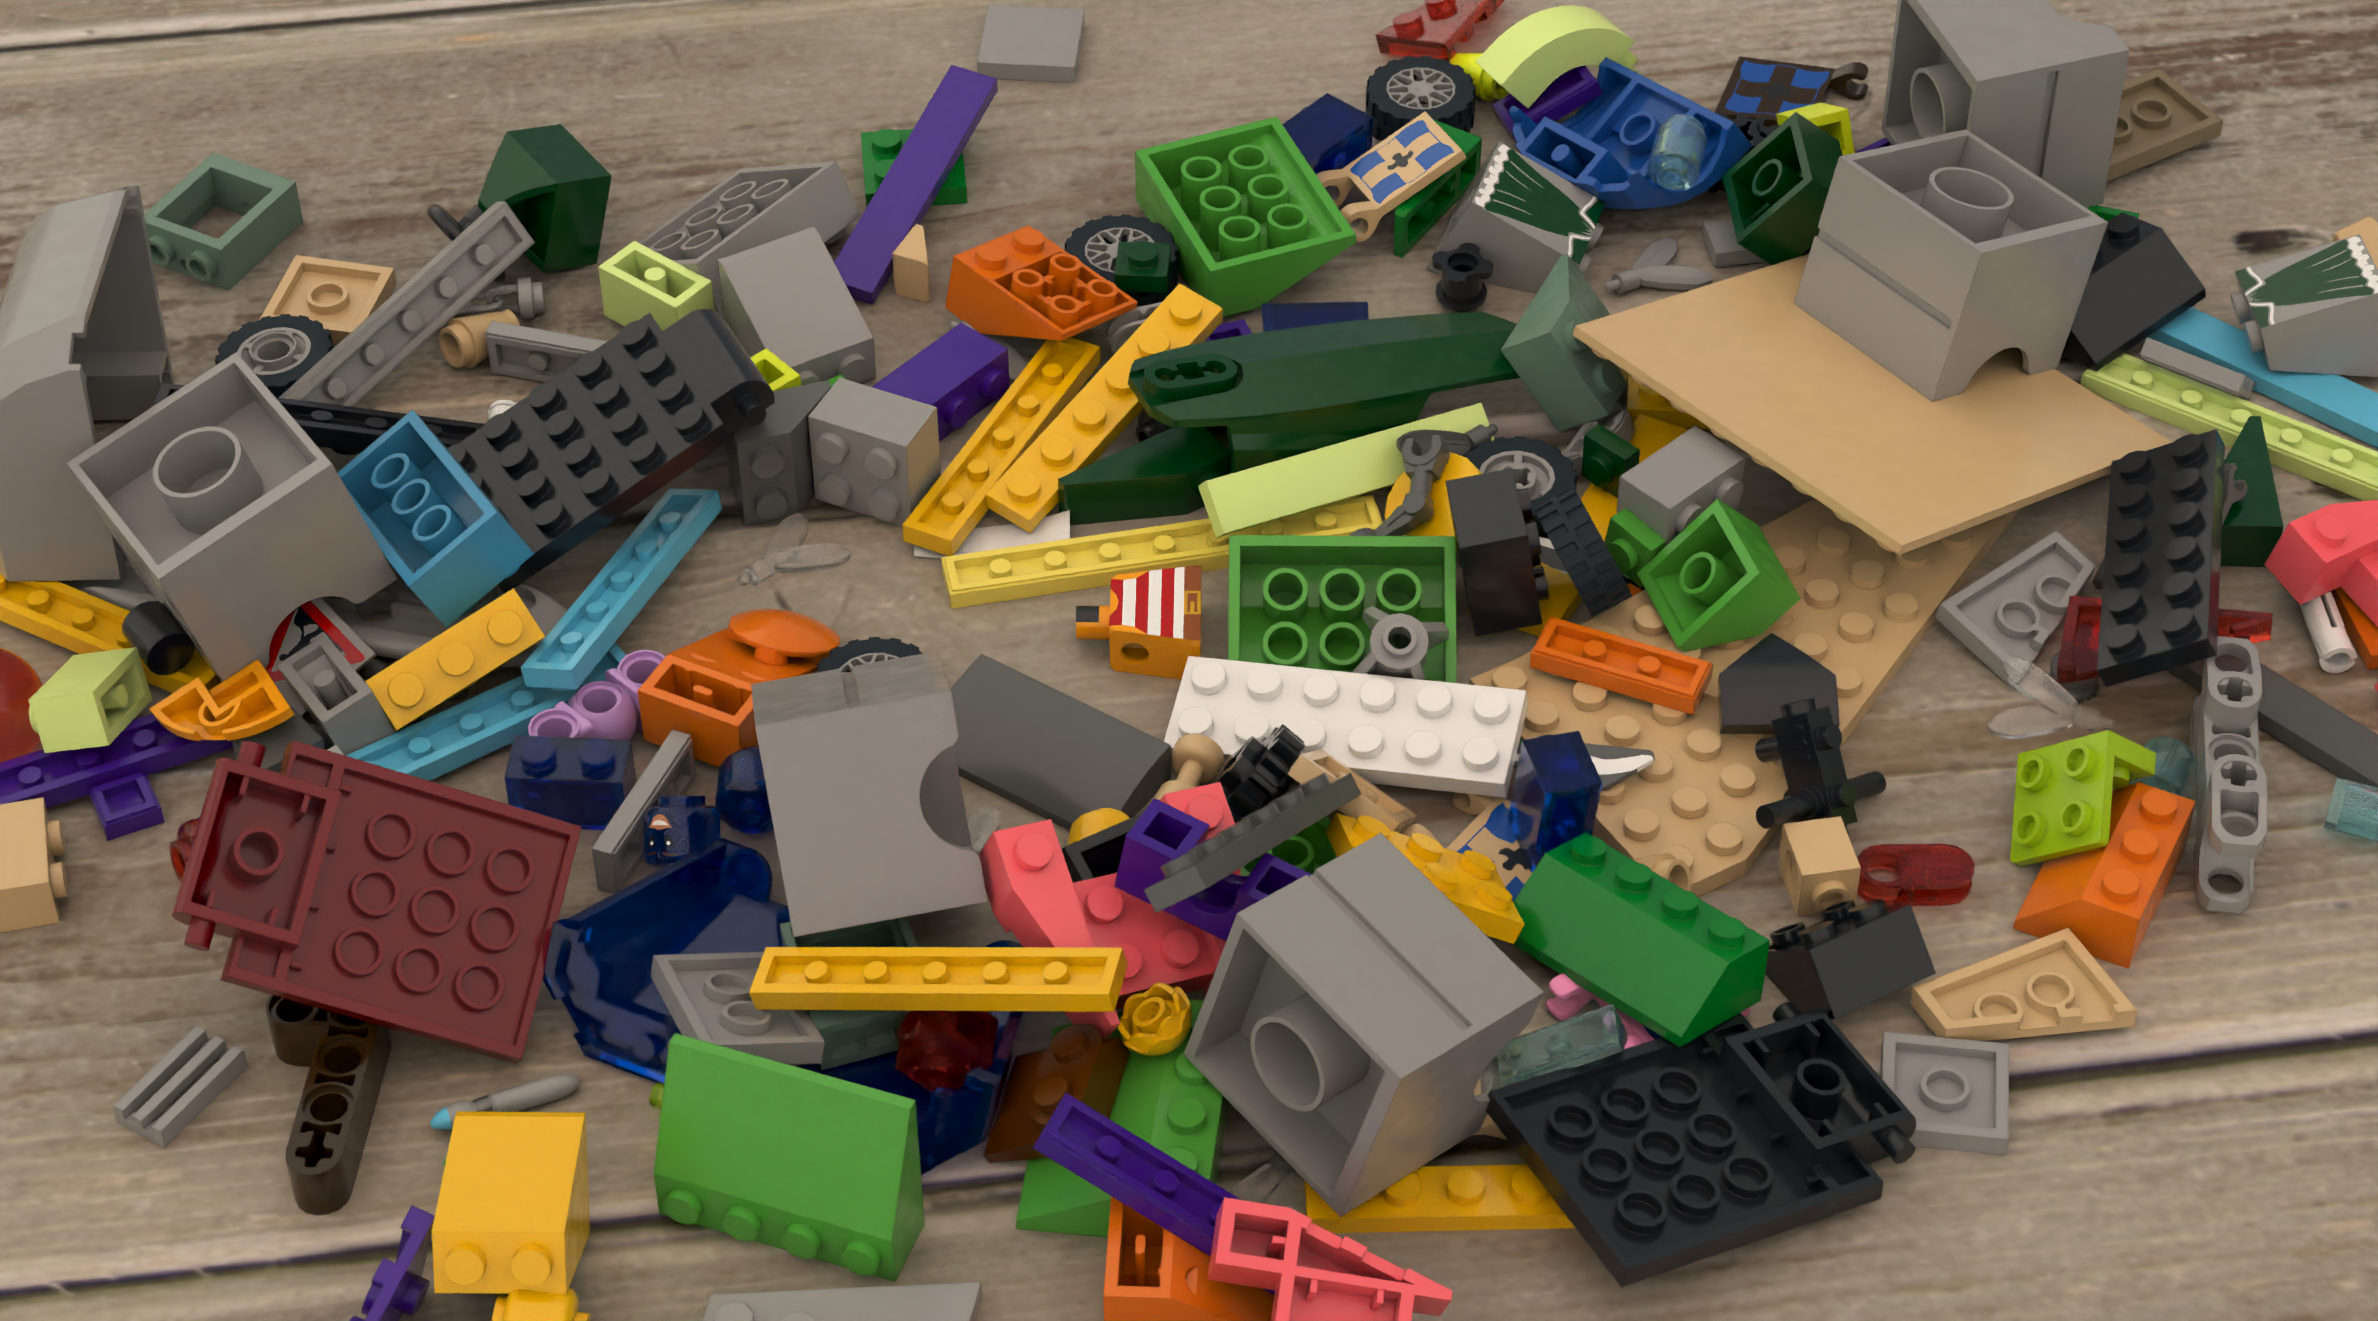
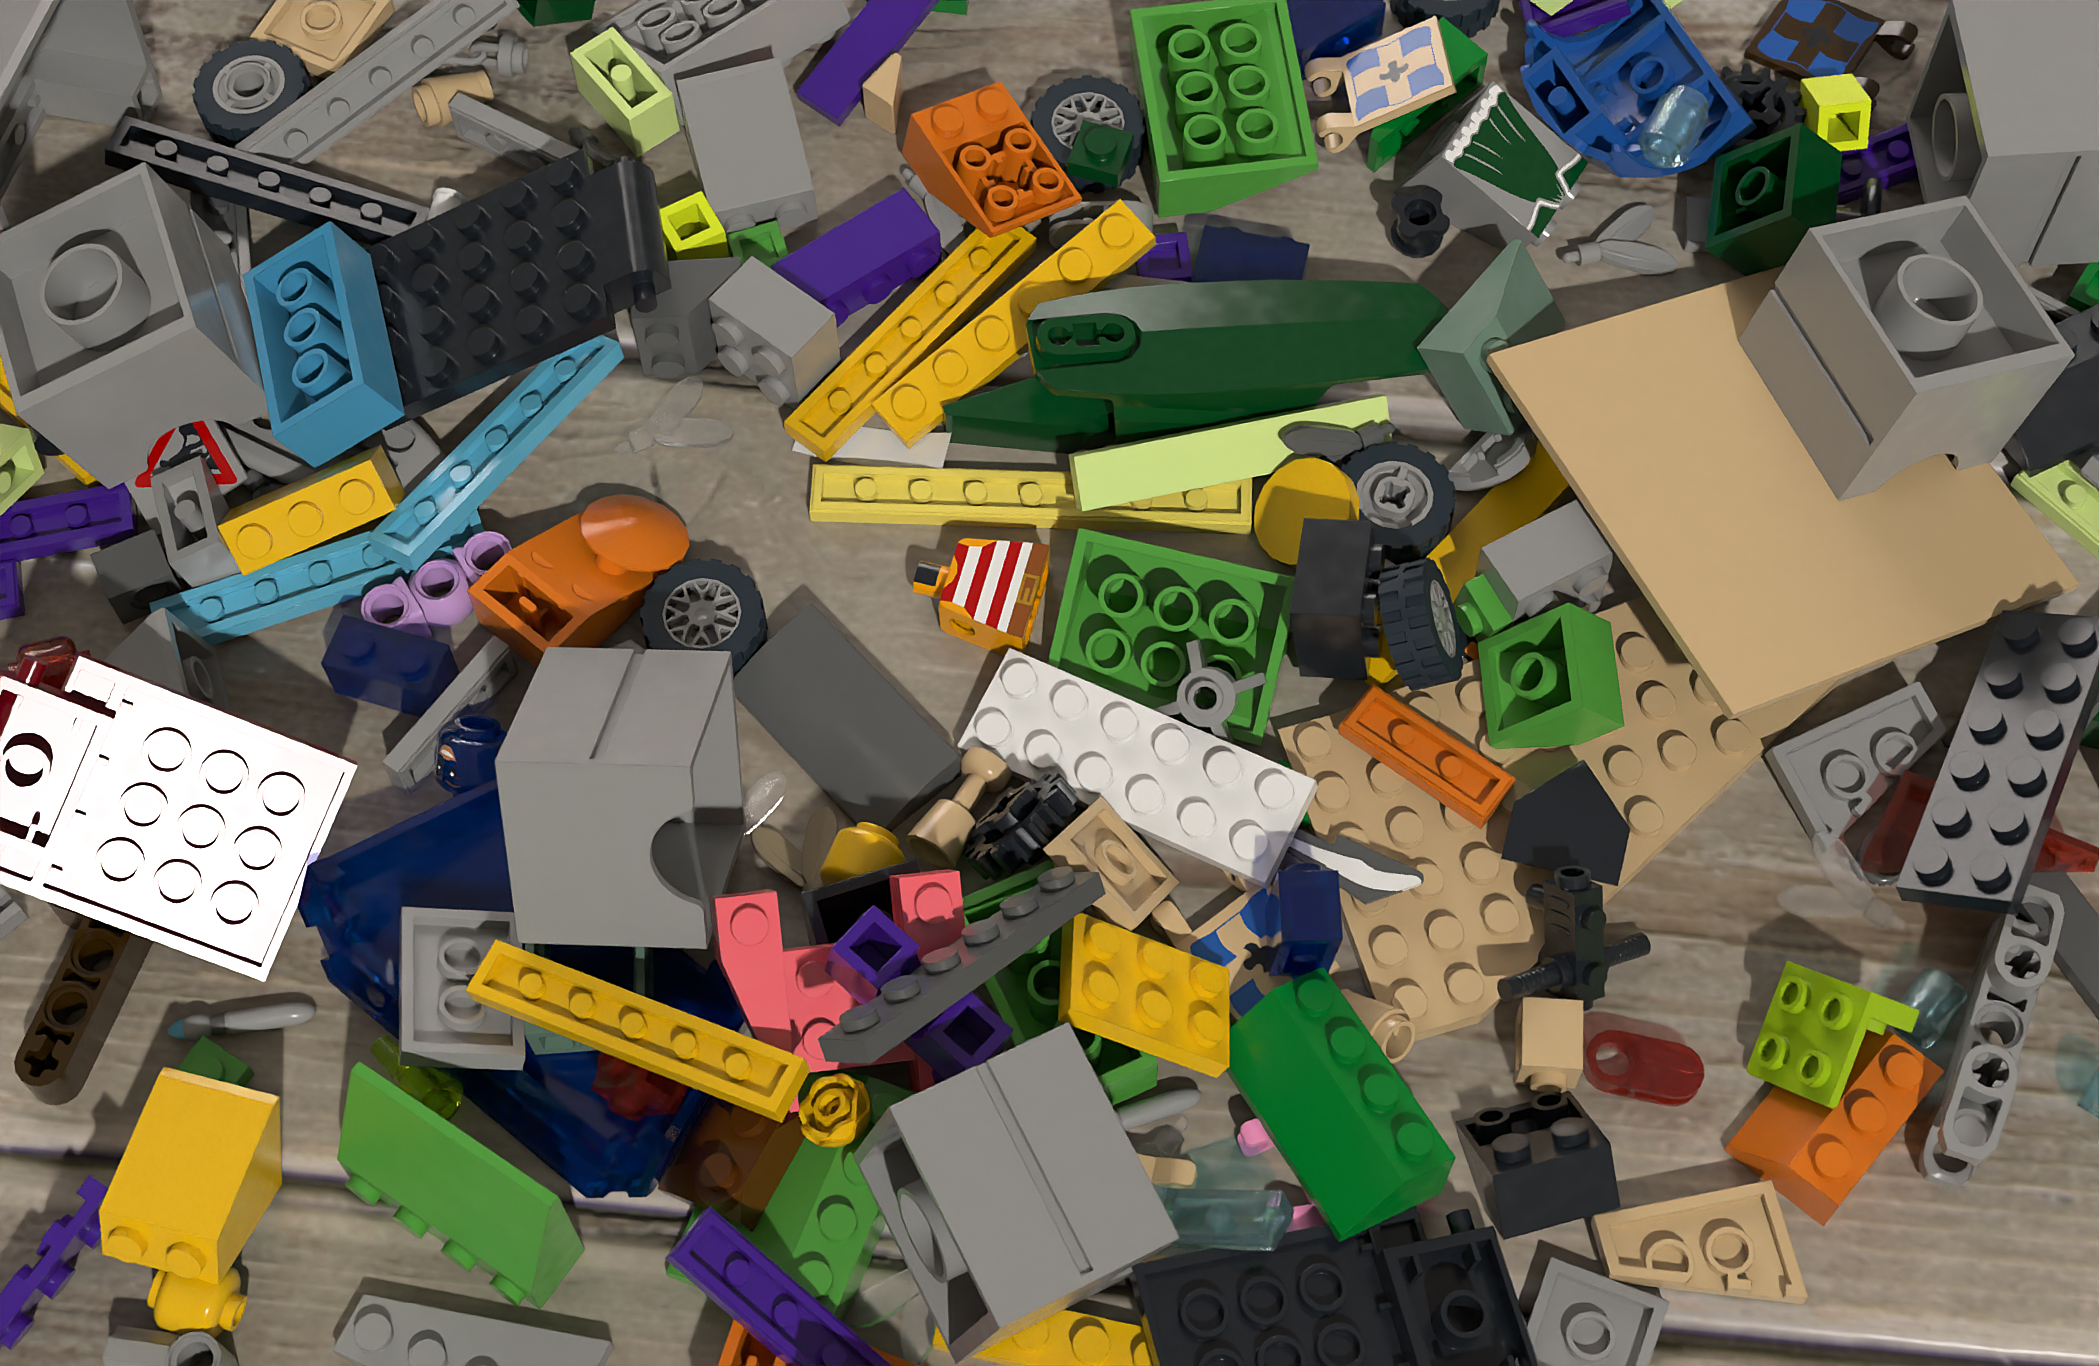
camera: 15 degrees right, 20 degrees up
light orange brick [149,659,295,741] -> none
dark grey piece [1349,435,1450,536] -> none
dark green plate [1581,424,1640,498] -> none

